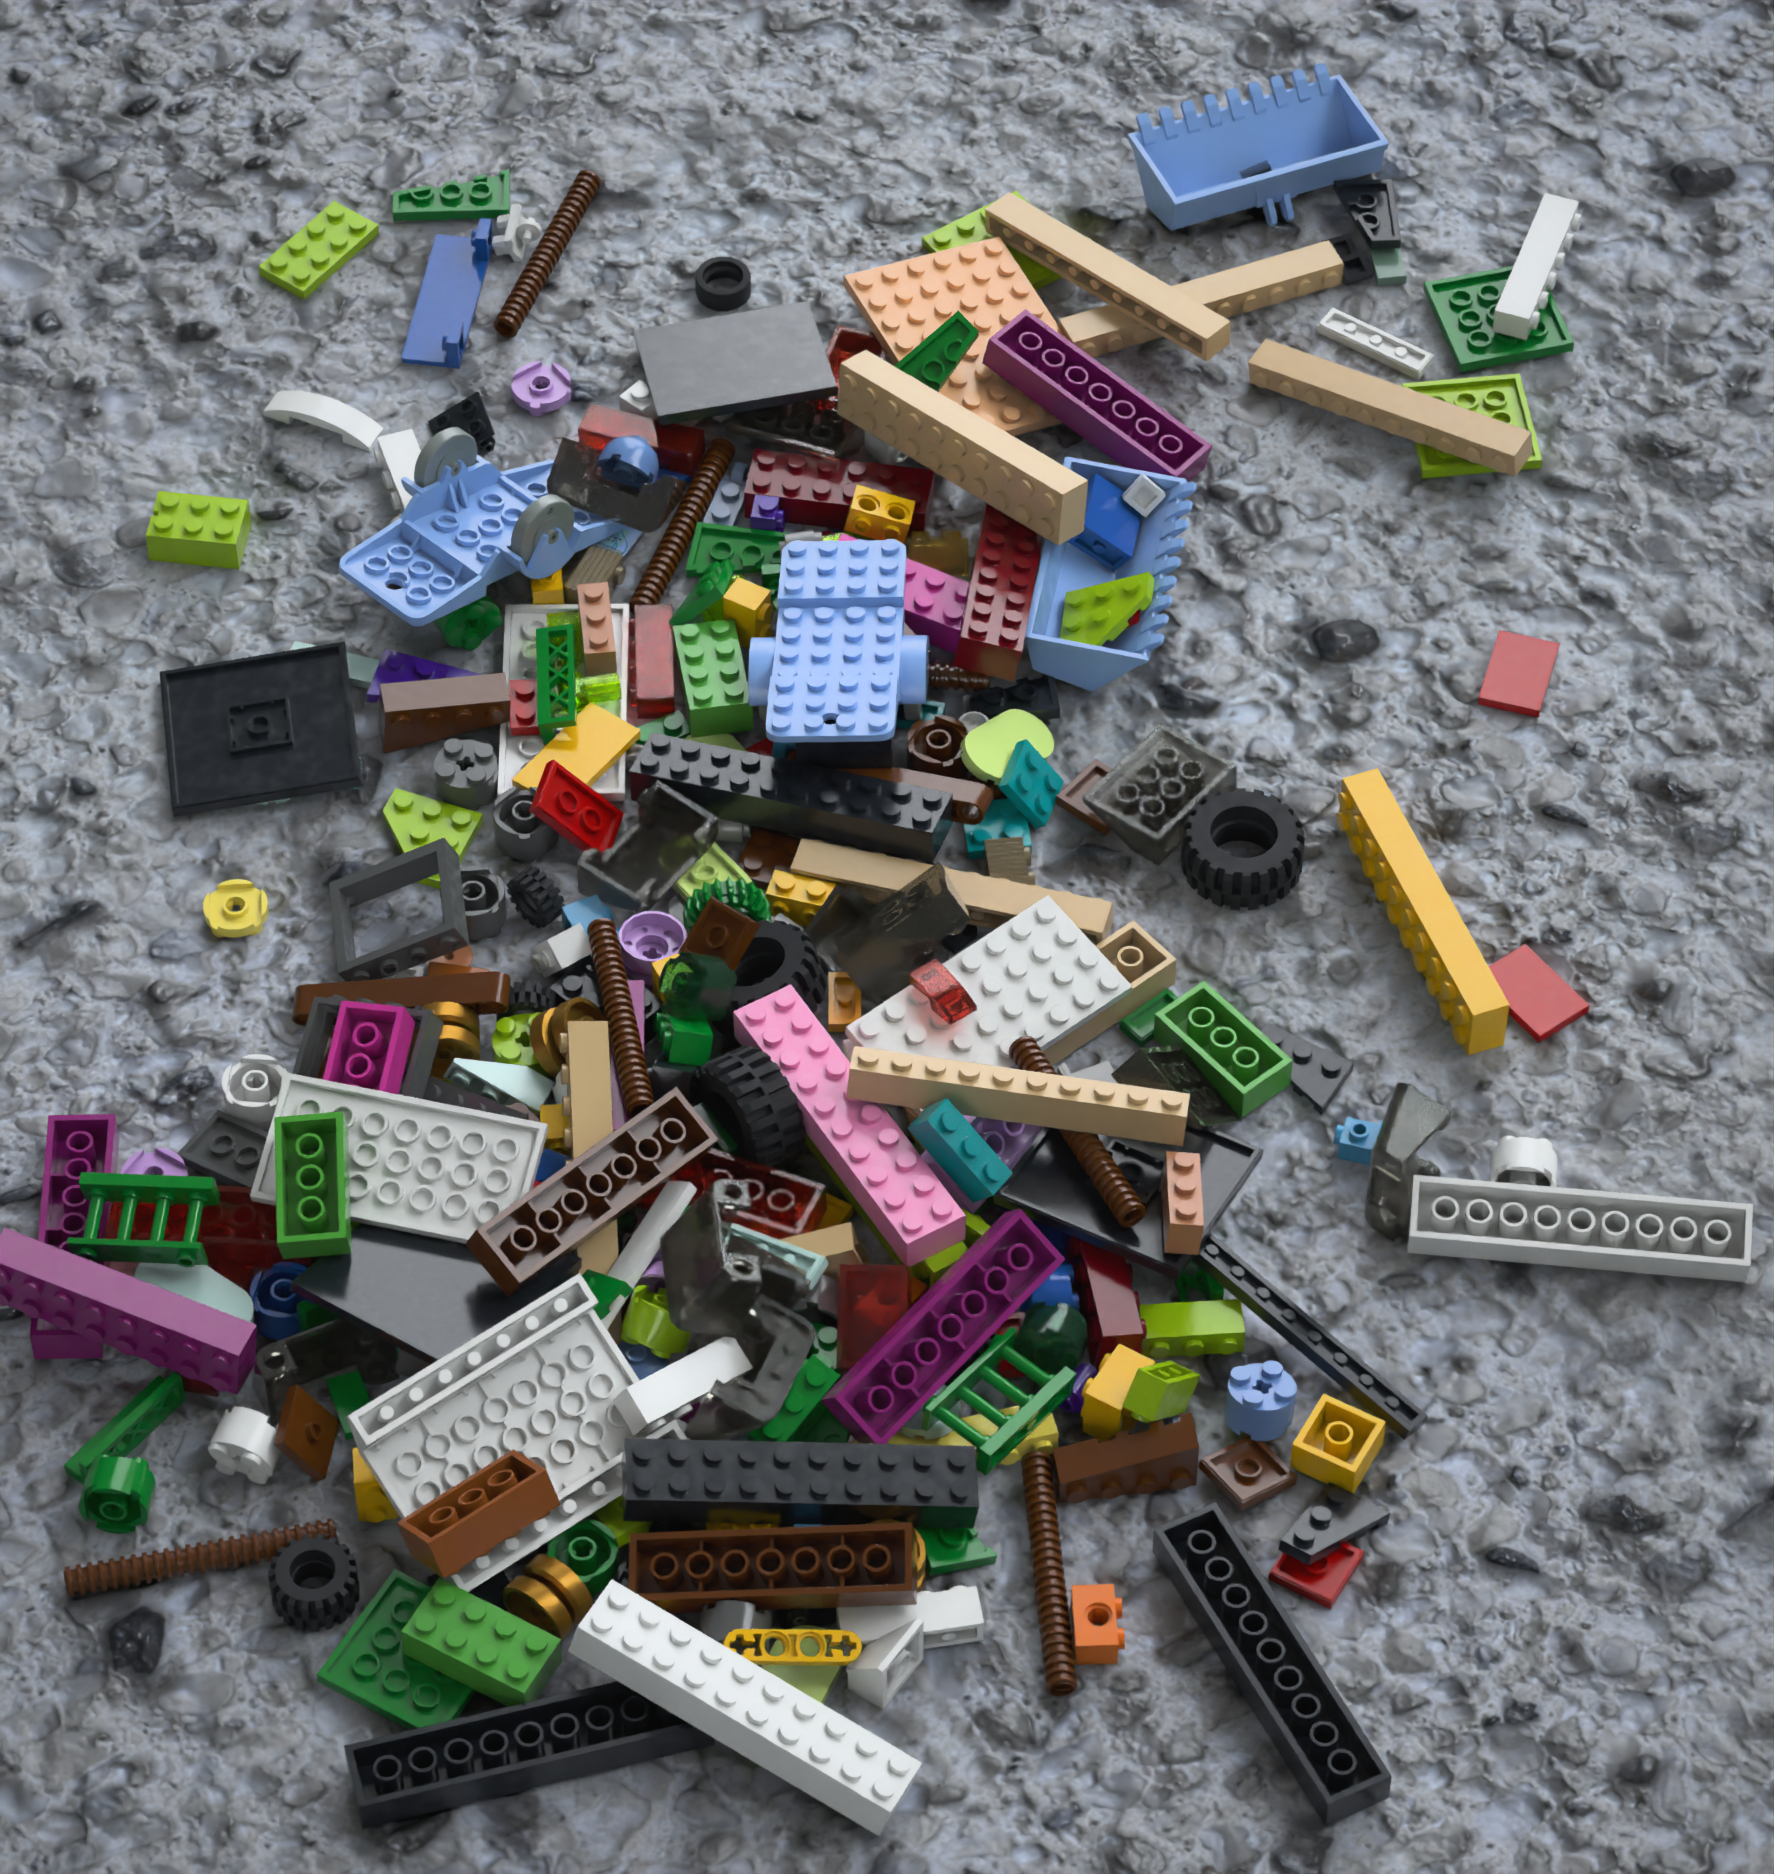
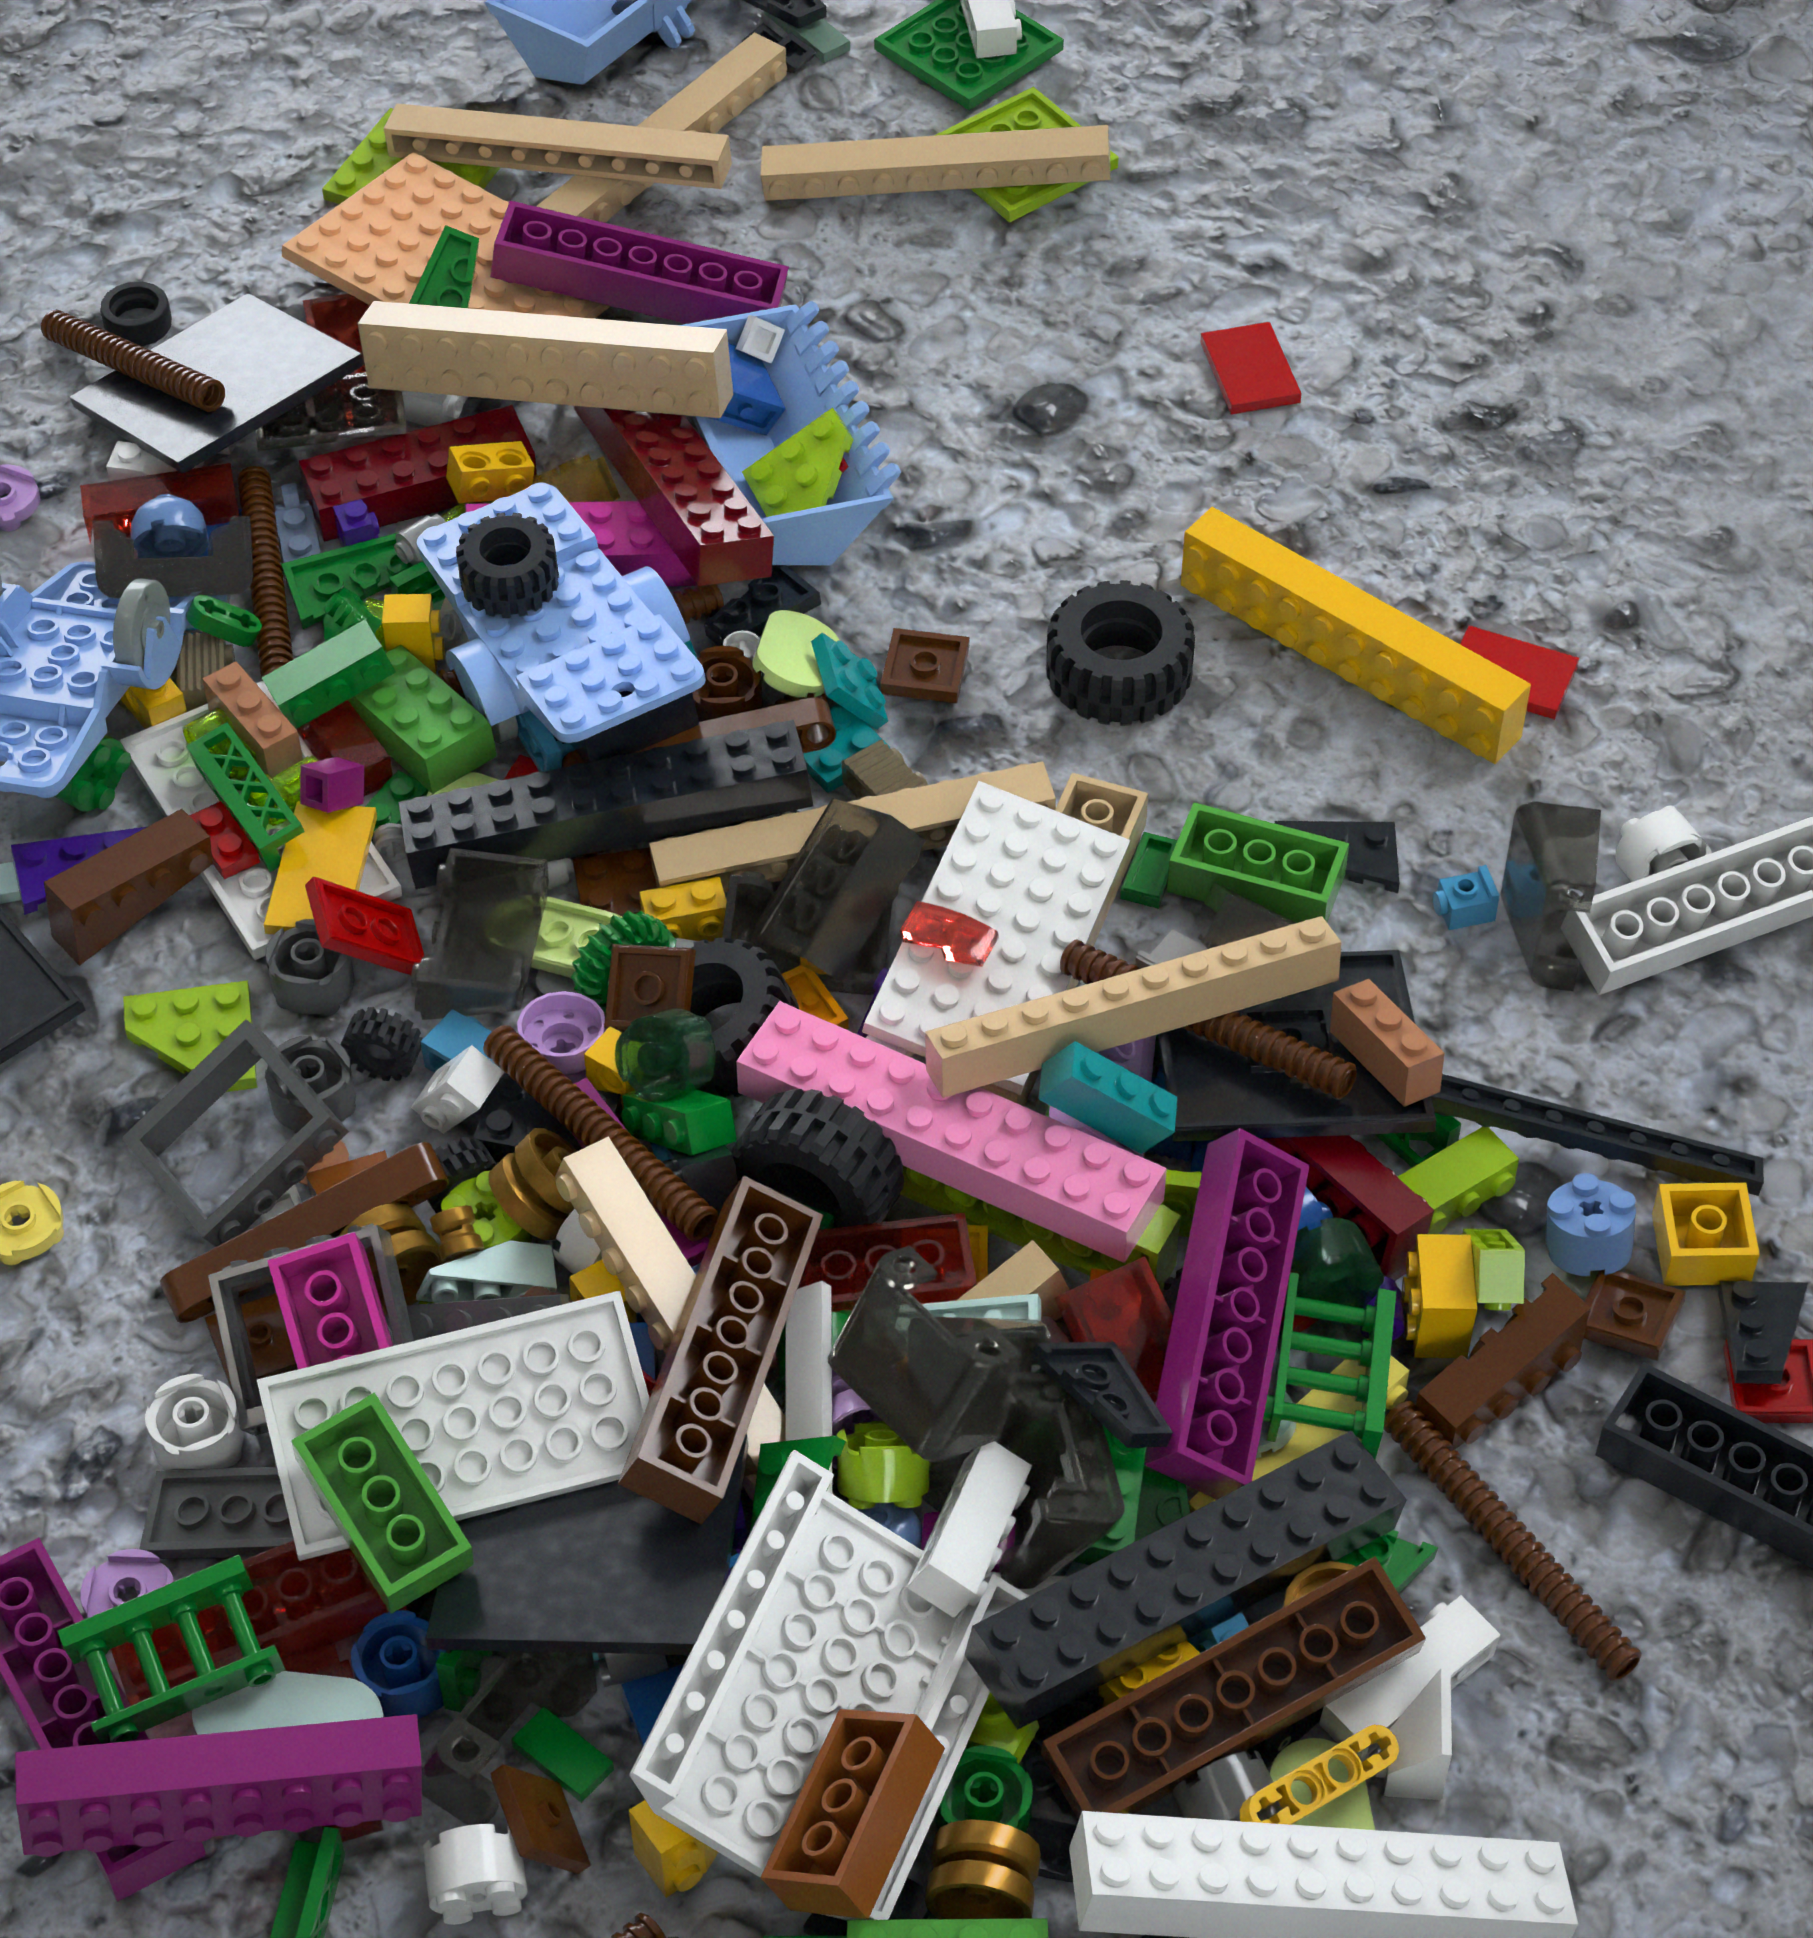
camera: 30 degrees left, 0 degrees up
dark grey brick [433,738,498,811] -> none
orange brick [1070,1584,1125,1665] -> none
clear smoke slope [1082,723,1237,866] -> none
white tile [1317,308,1434,380] -> none
none -> reddish brown piece [41,309,225,412]
none -> green beam [186,595,262,647]
none -> brick [262,619,396,729]
none -> magenta brick [300,757,364,813]
none -> pearl gold wheel [429,1205,484,1262]
none -> black tyre [456,512,559,618]
none -> black wing [1031,1342,1173,1448]

